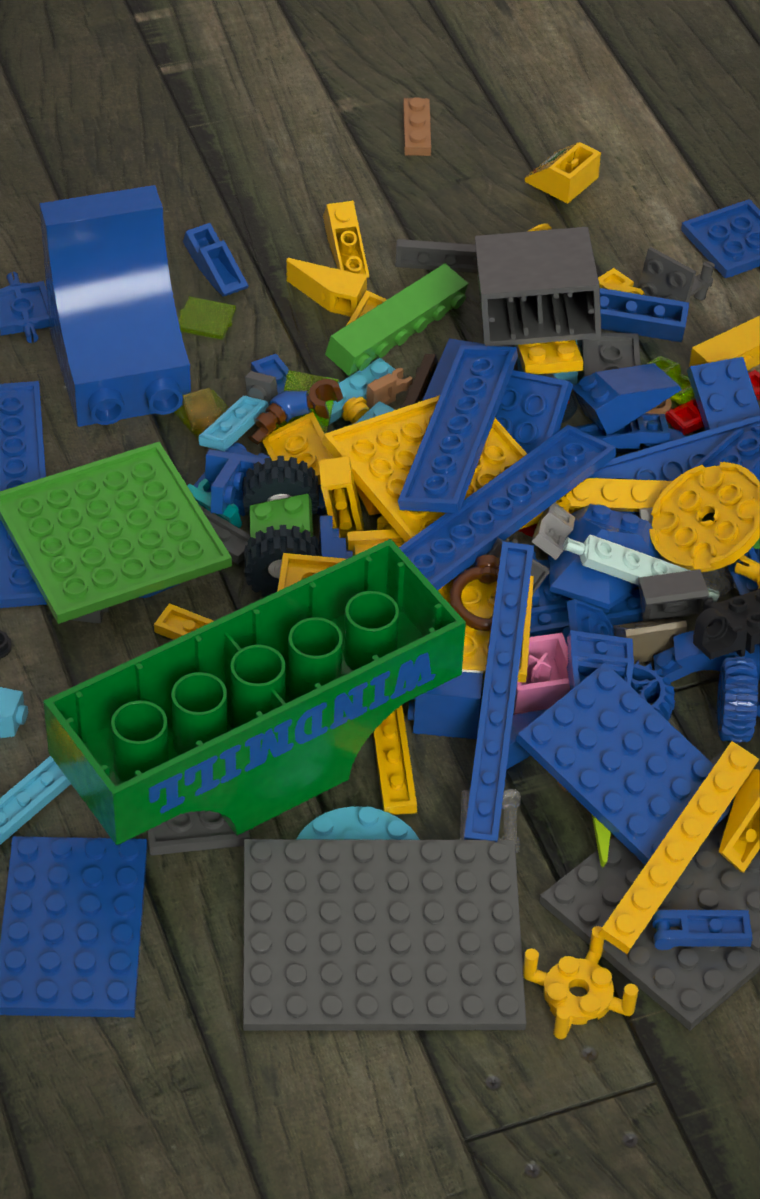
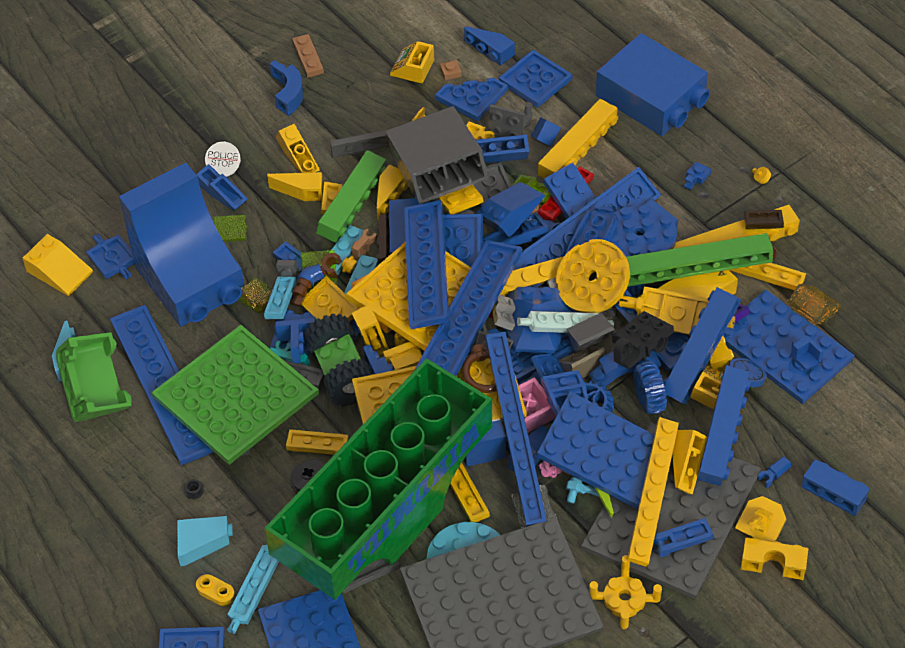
camera: 15 degrees left, 5 degrees up
none -> white piece [205,141,241,177]
none -> blue arch [270,60,303,116]
none -> yellow slope [377,165,408,220]
none -> blue plate [435,78,508,122]
none -> medium nougat plate [440,60,462,80]
none -> blue slope [464,26,515,66]
none -> blue panel [531,117,561,146]
none -> bright pink plant [539,461,562,478]
none -> medium azure piece [565,477,599,504]

